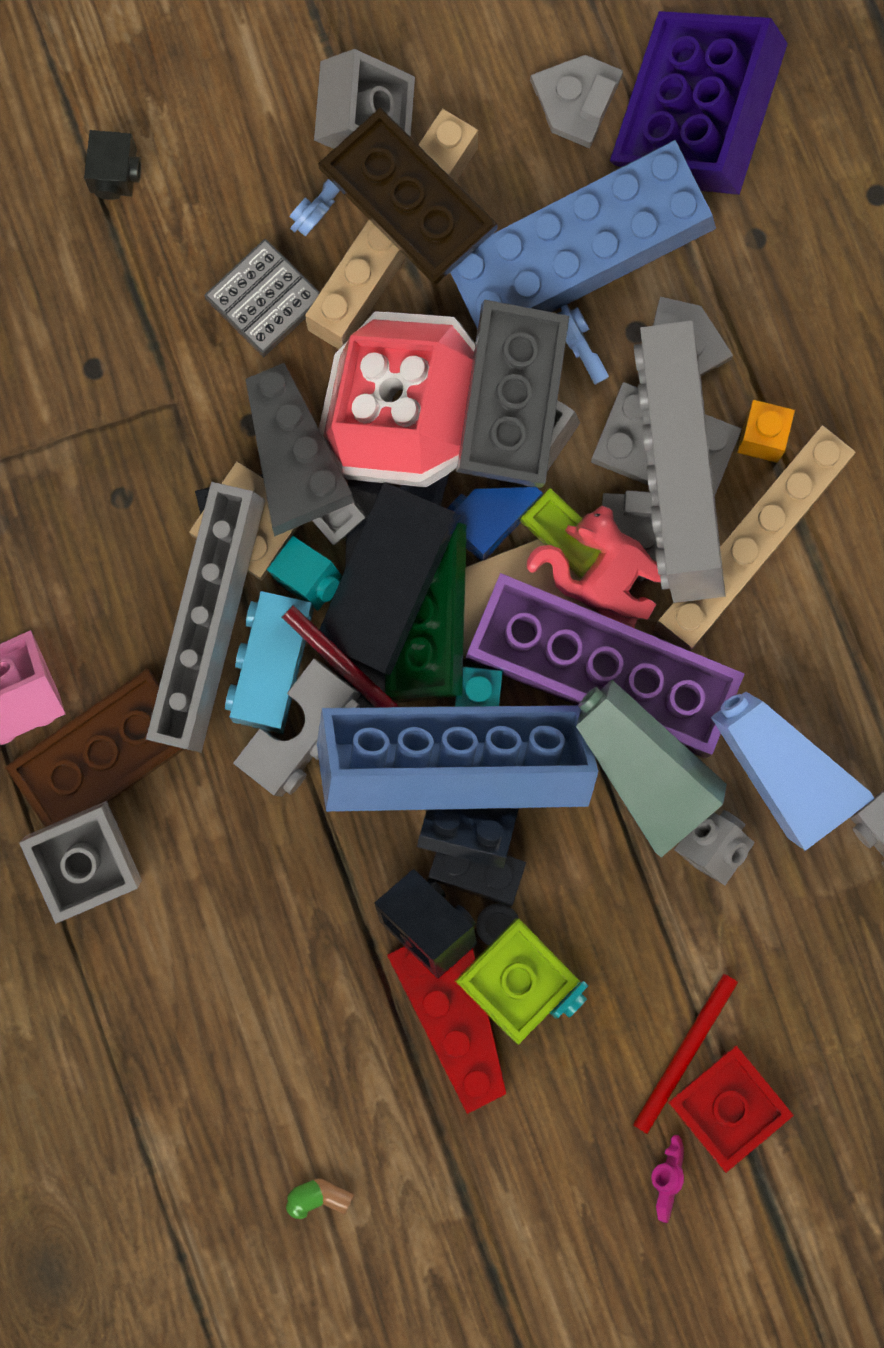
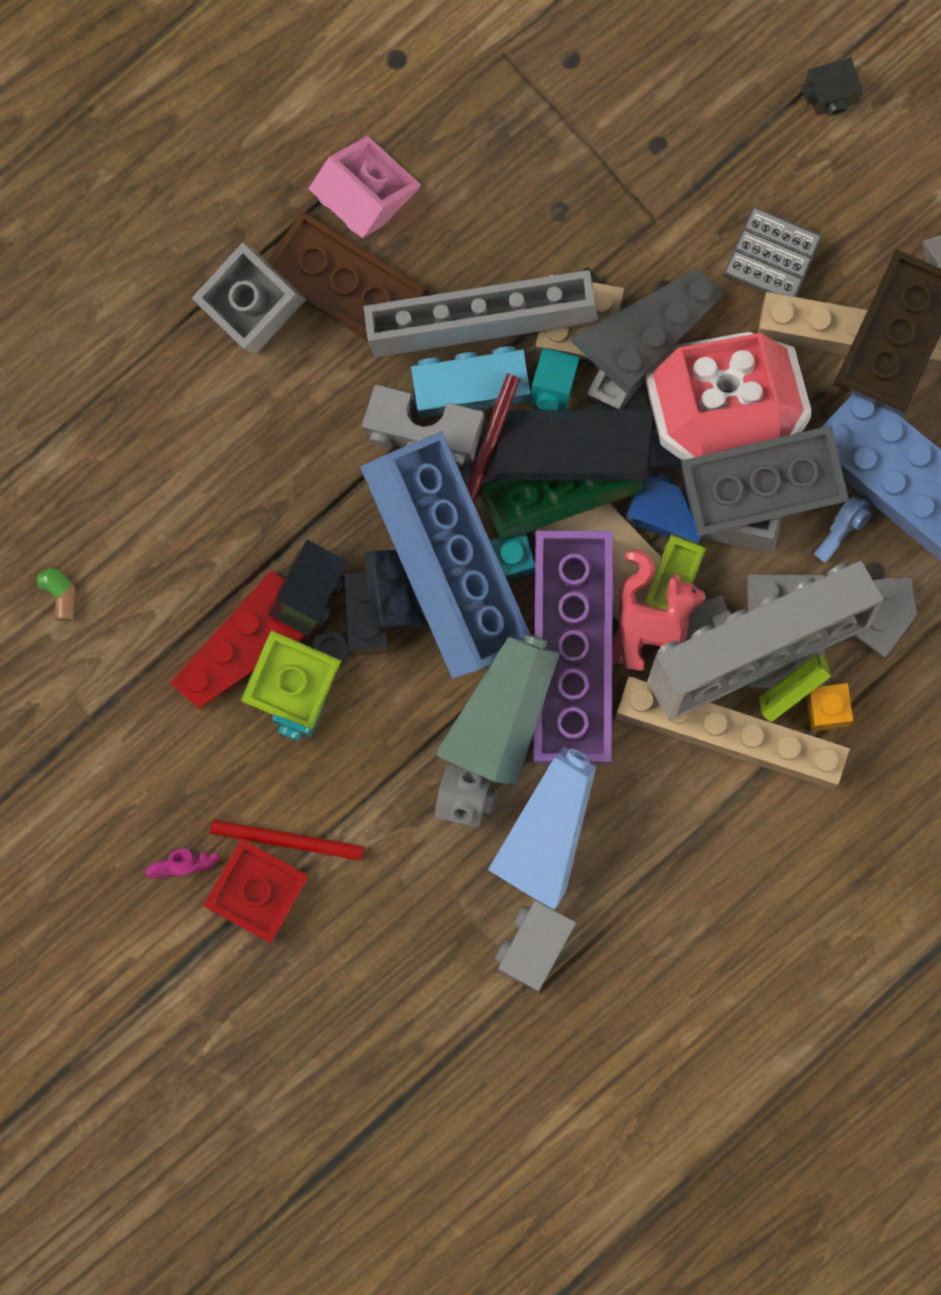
camera: 70 degrees right, 0 degrees up
light blue plate [289,179,340,237] -> none
none -> lime tile [759,653,831,723]

